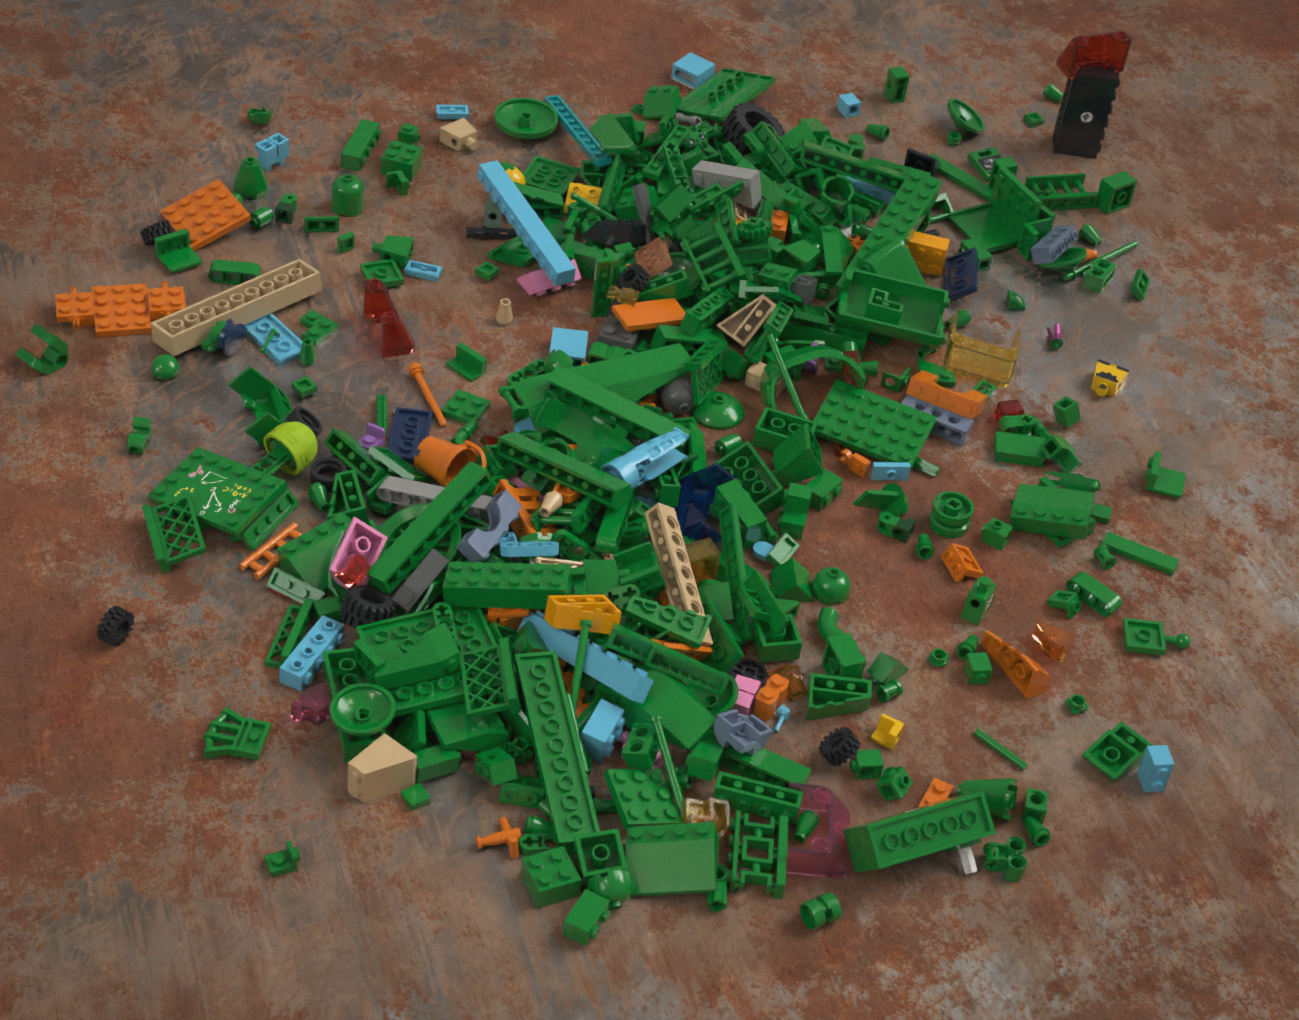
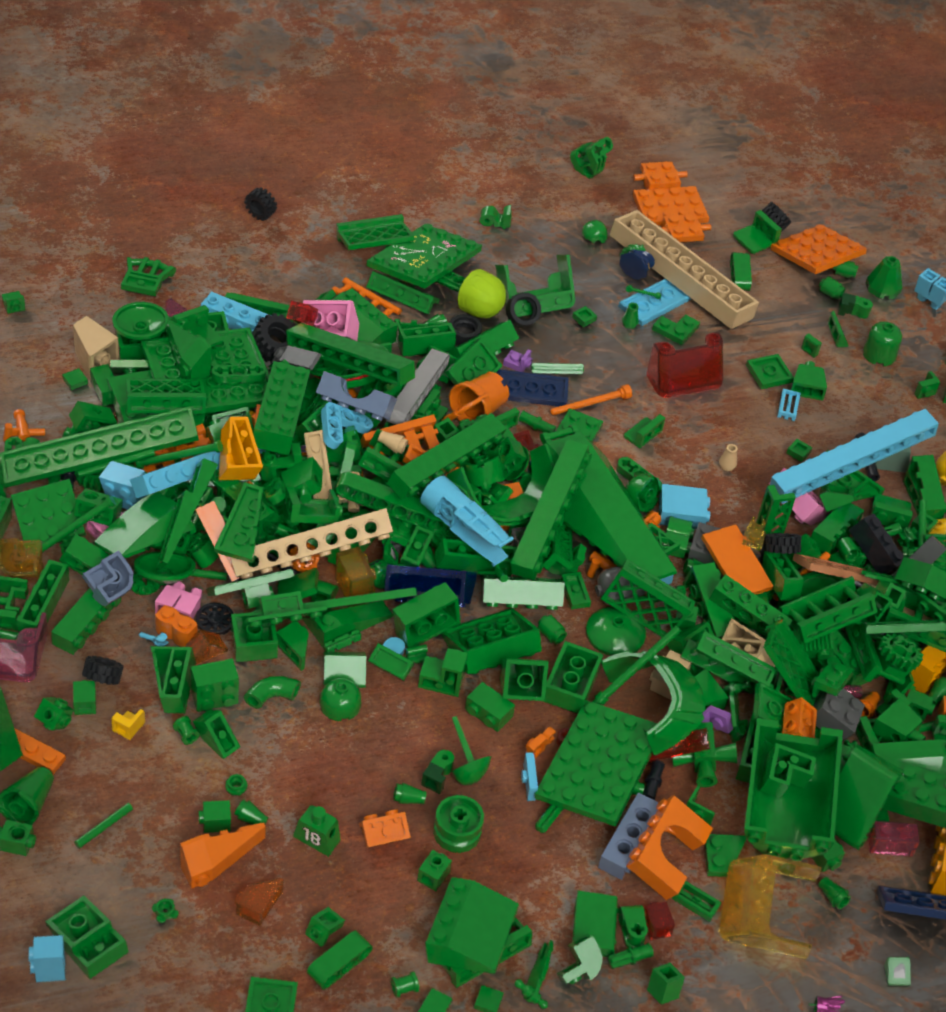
camera: 90 degrees right, 5 degrees up
none -> orange bracket [782,697,817,738]

